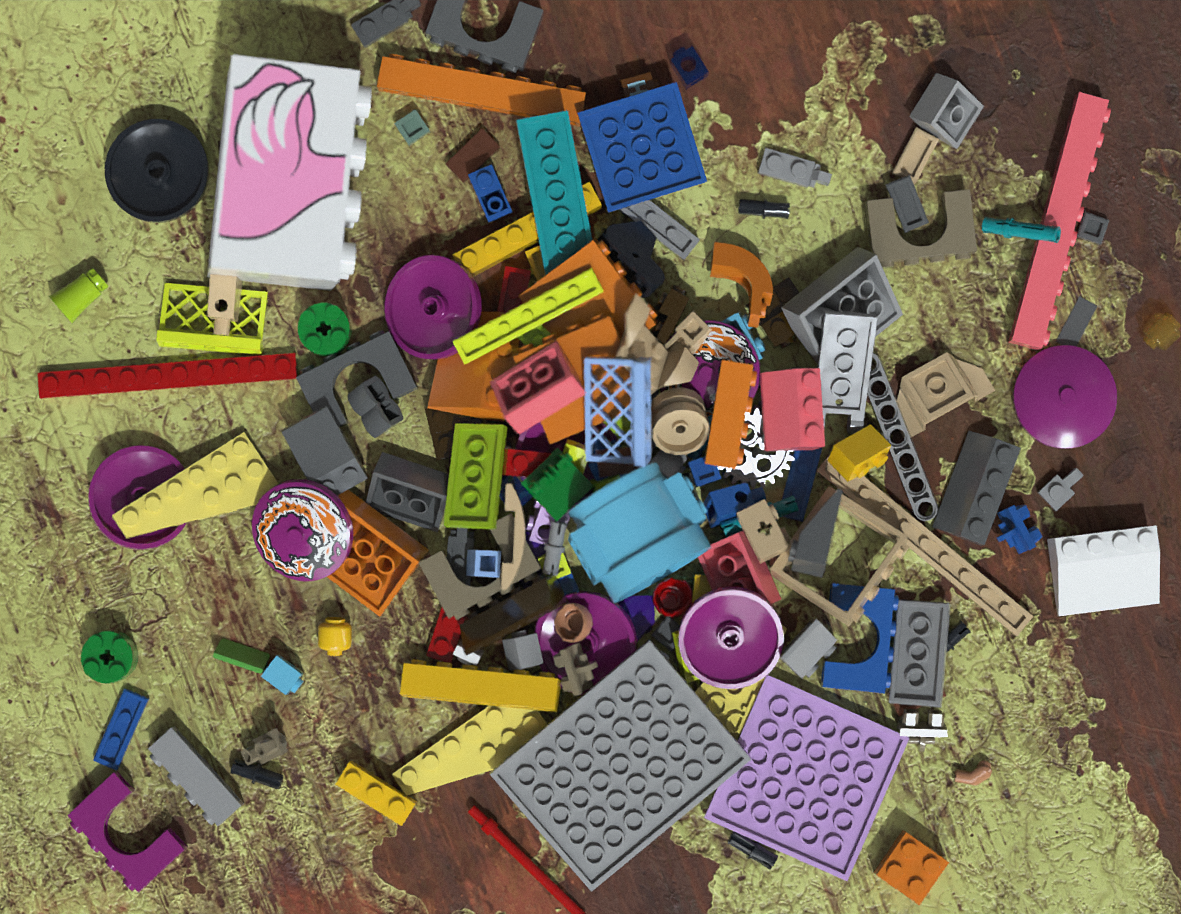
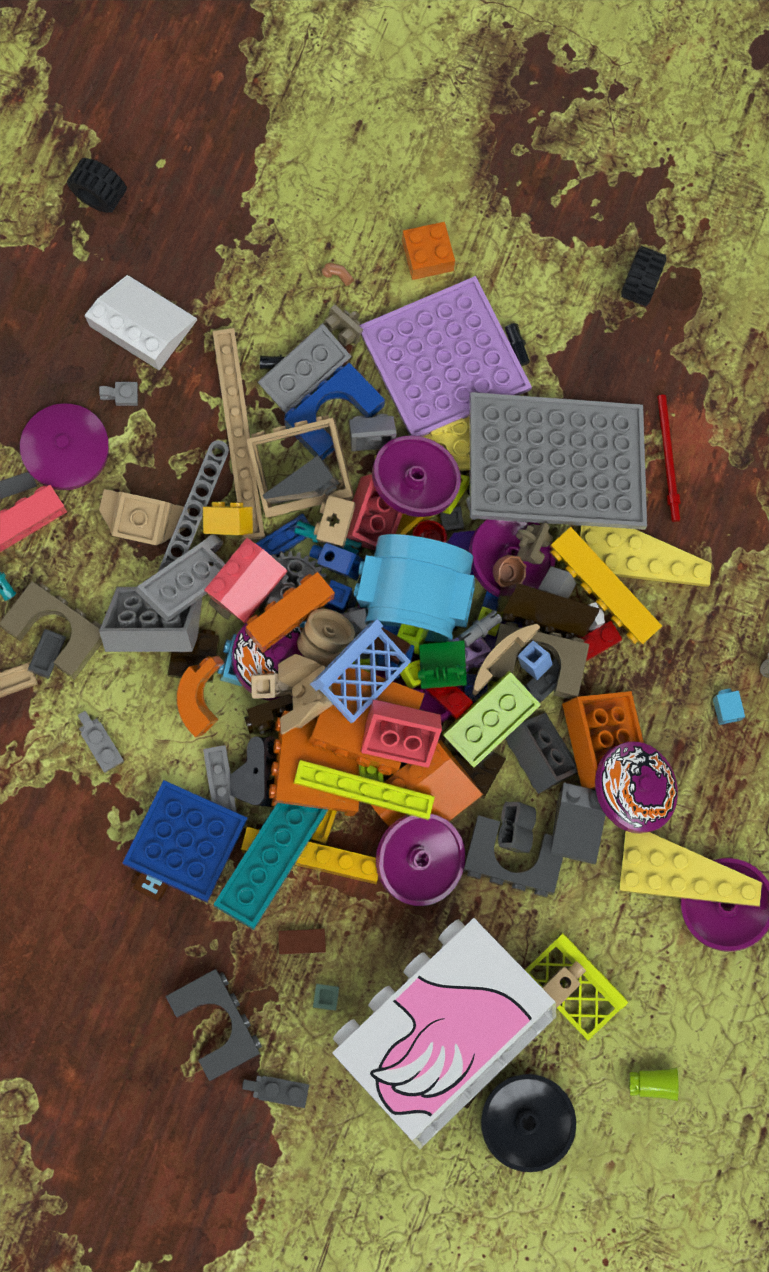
camera: 140 degrees left, 10 degrees down
red plate [37,353,298,399] -> none
bright green slope [213,639,270,674] -> none
green brick [298,303,352,357] -> none
yellow head [318,617,352,656] -> none
yellow brick [335,760,417,826] -> none
orange brick [377,54,586,127] -> none
blue slope [468,164,512,222] -> none
red plate [497,266,531,313] -> none
clear blue brick [670,46,709,90] -> none
black axle [738,198,790,219] -> none
dark grey slope [932,431,1021,546] -> none
blue hips [996,504,1042,554] -> none

